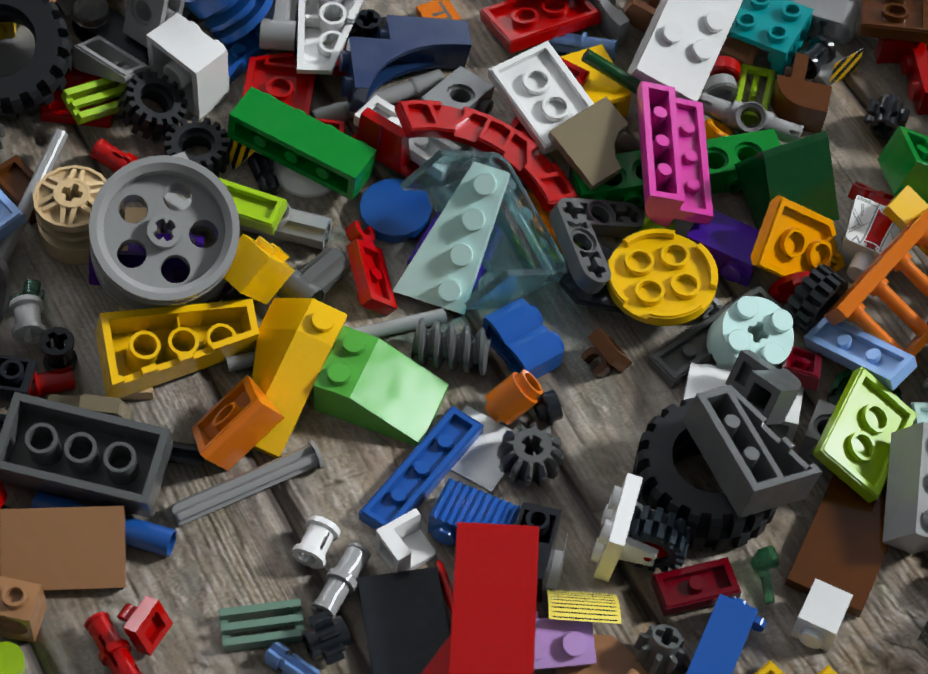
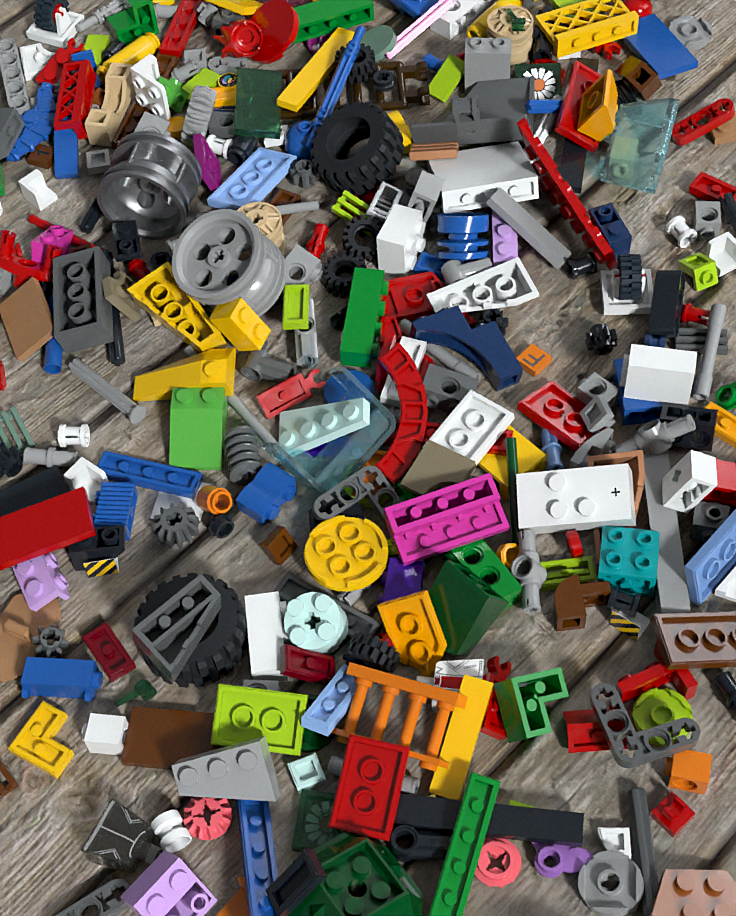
camera: 80 degrees right, 0 degrees up
orange slope [191,375,285,471] -> none
light yellow sticker [546,589,621,624] -> none
plate [590,473,691,582] -> none
light grey tile [703,73,738,102] -> none
dark grey brick [725,350,801,425] -> none
black gear [864,94,910,138] -> none

